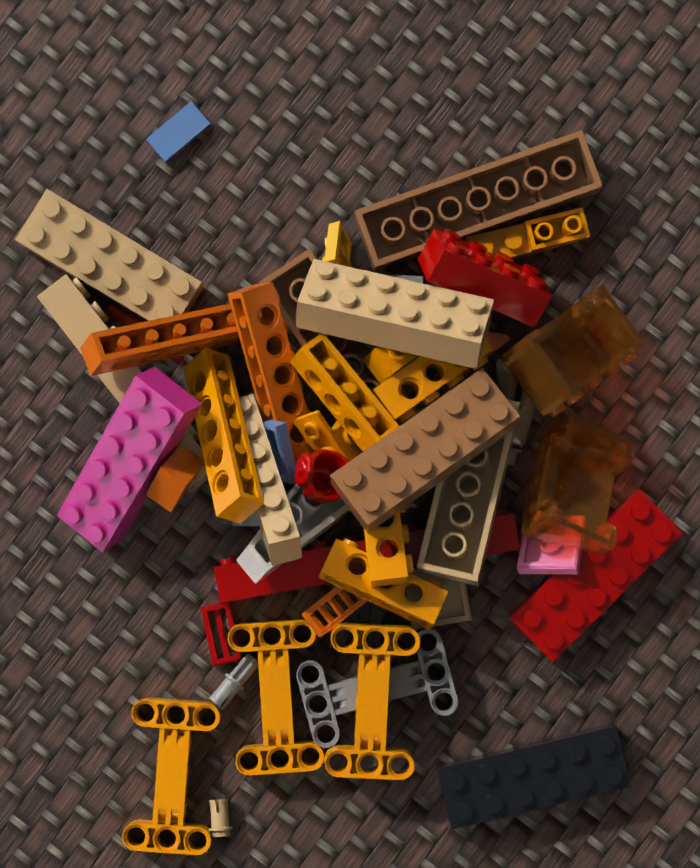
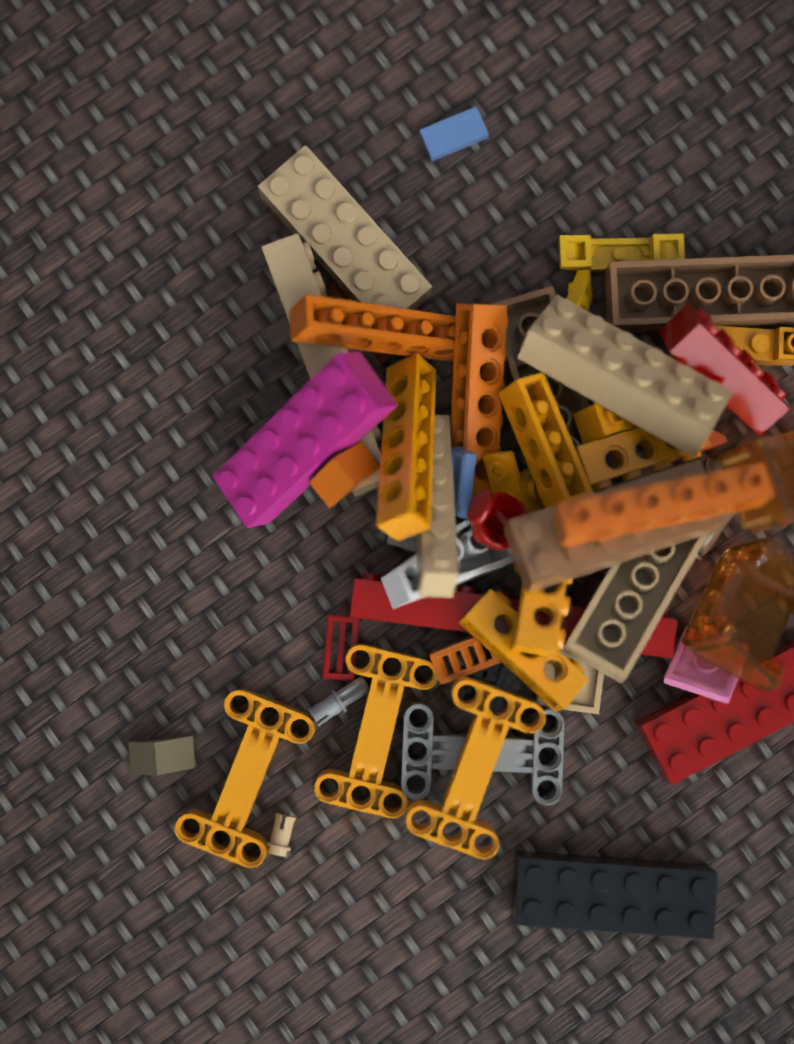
camera: 20 degrees right, 0 degrees up
none -> dark tan slope [128,735,196,775]
none -> orange brick [552,462,774,548]
none -> yellow slope [558,234,685,272]

